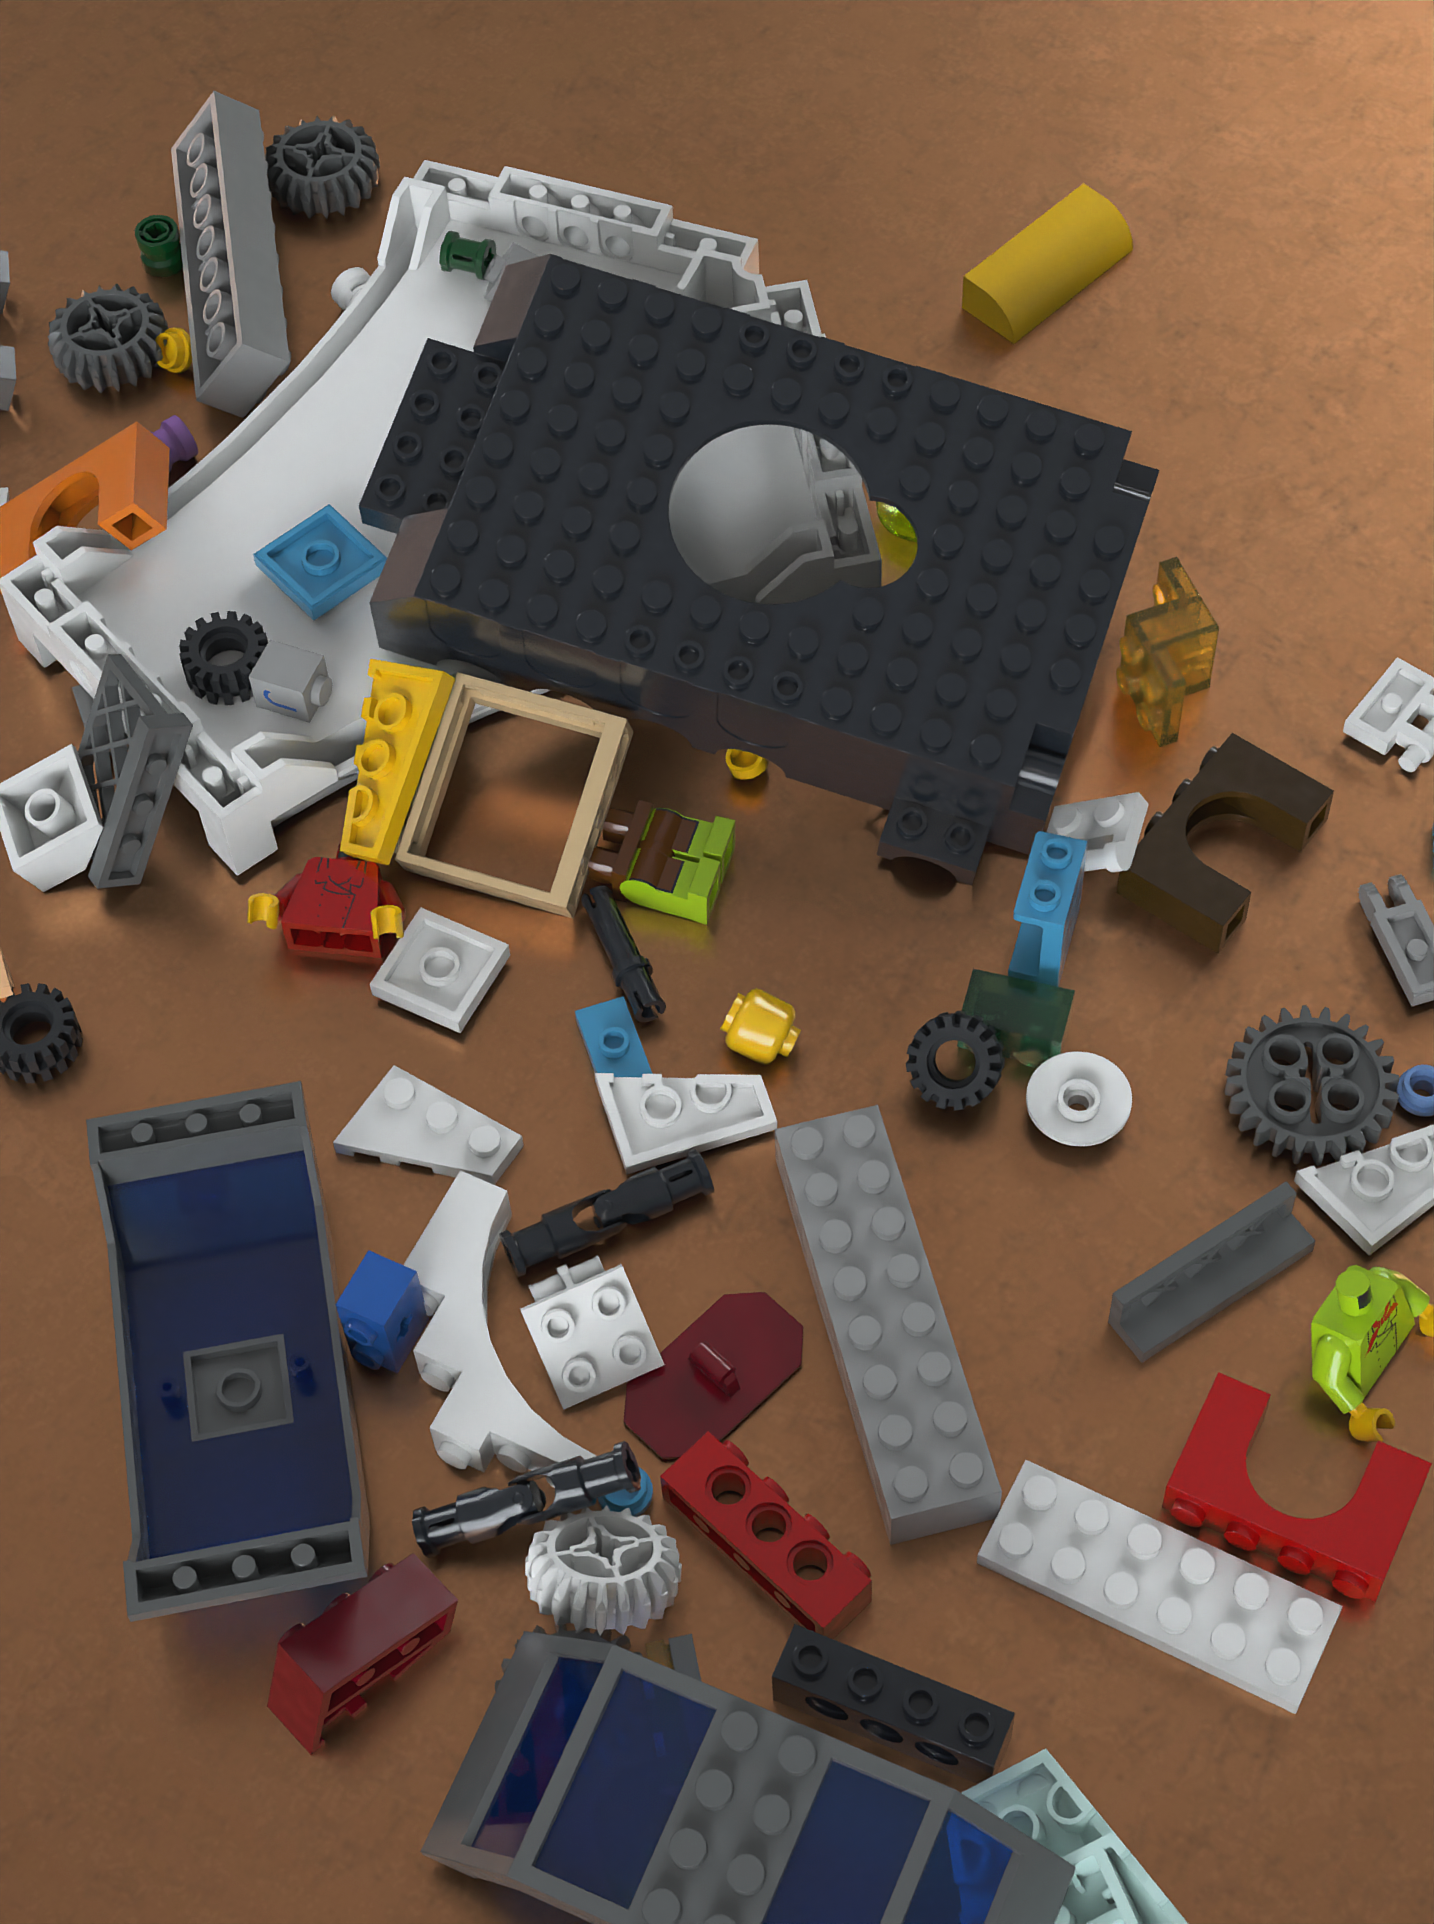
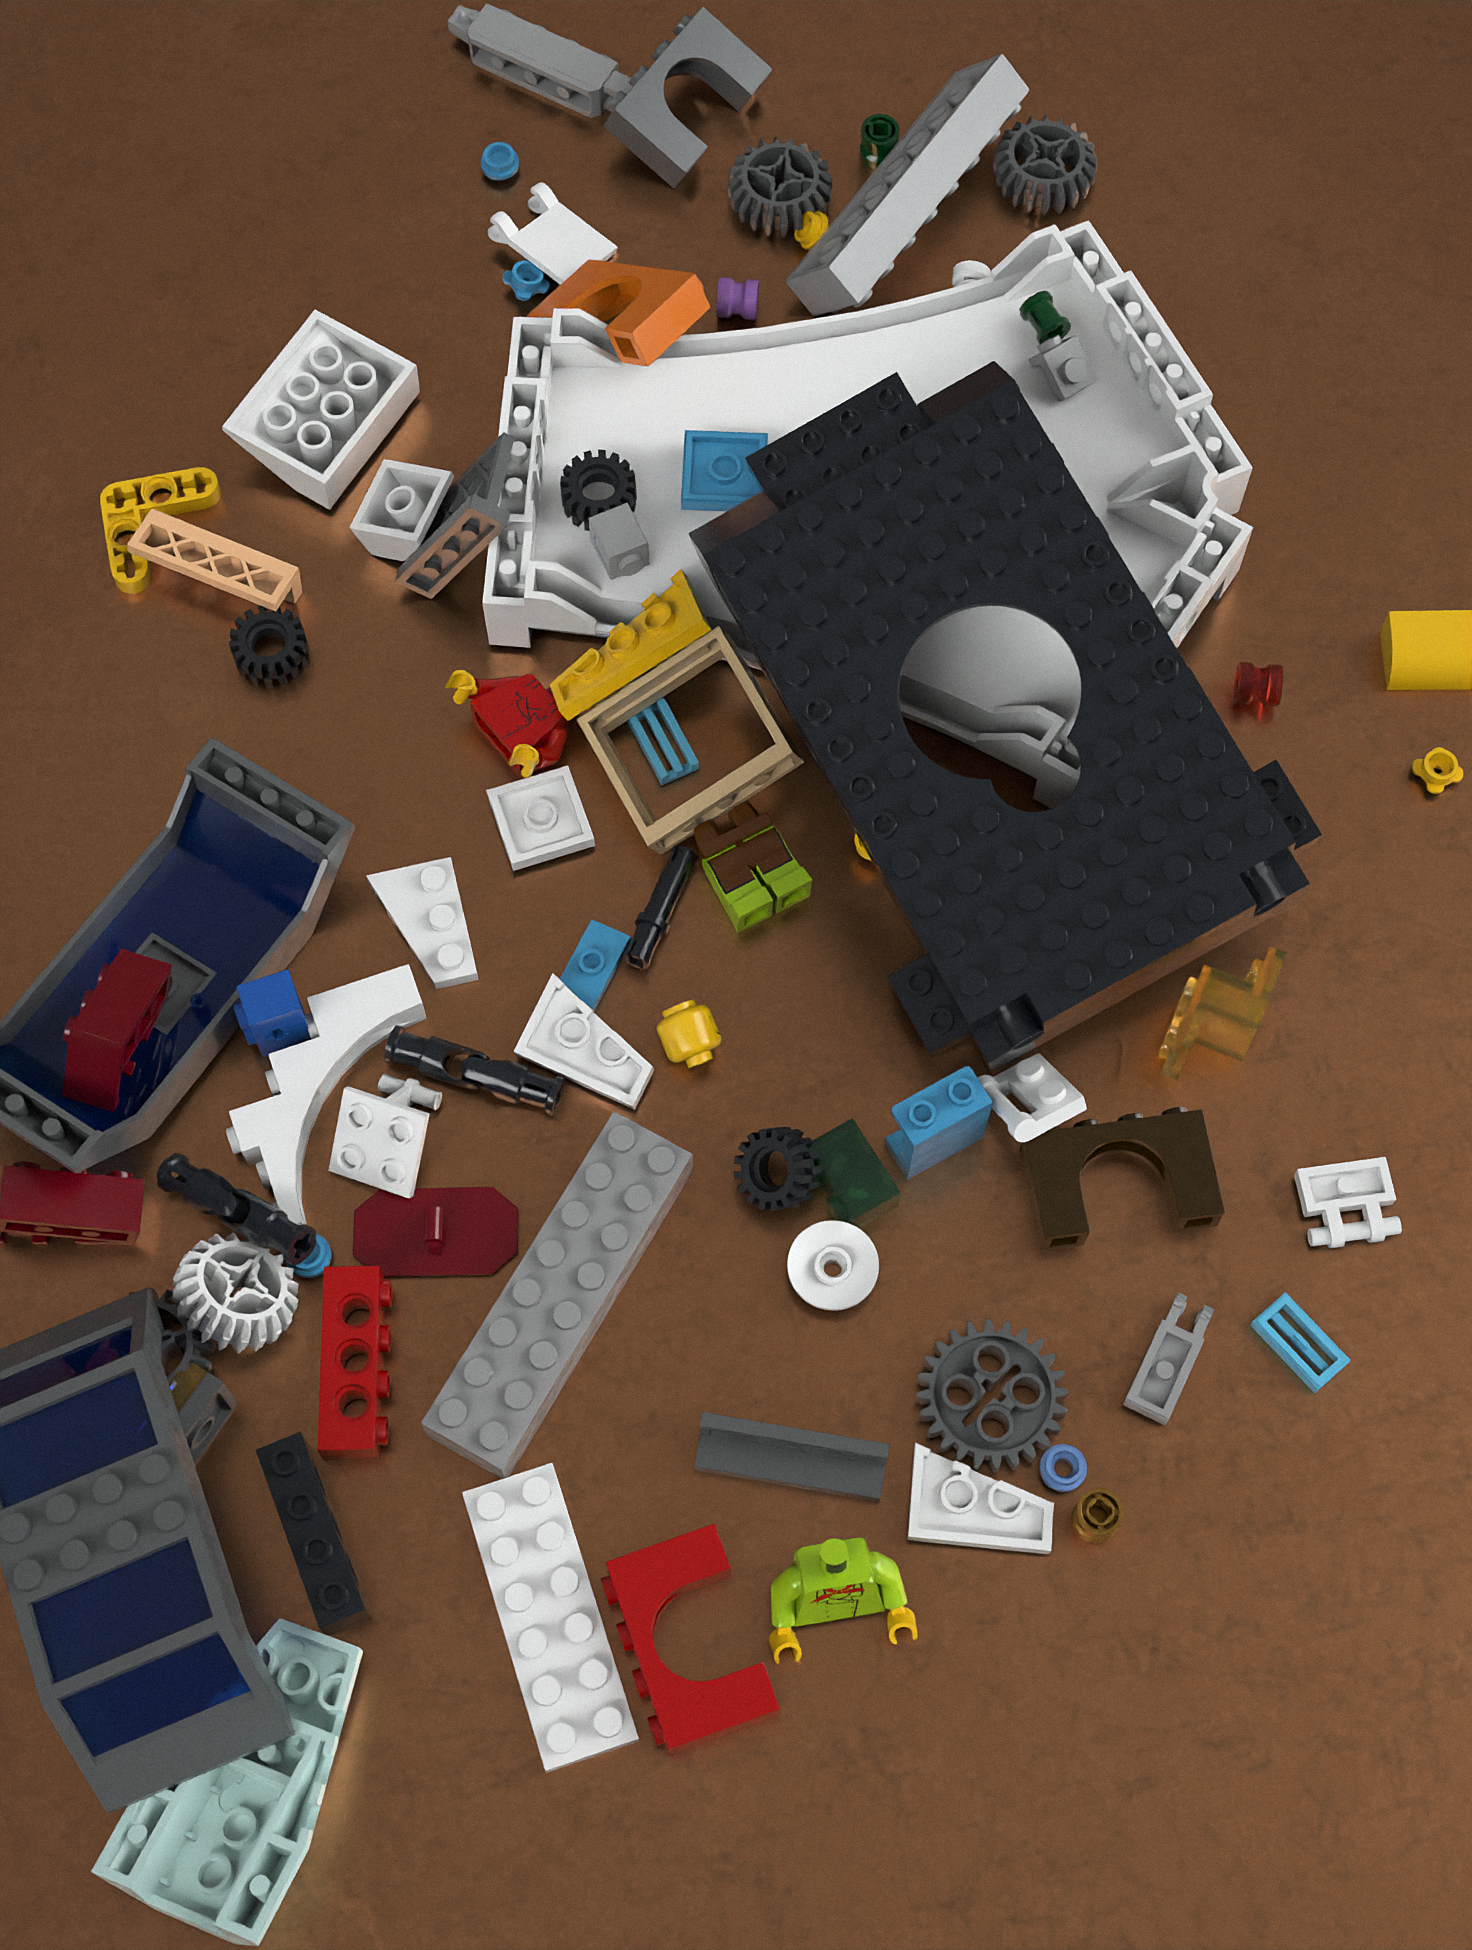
camera: 40 degrees right, 10 degrees up
none -> dark red wedge [62,949,172,1112]
none -> medium azure tile [627,697,699,786]
none -> yellow plate [1412,747,1464,794]

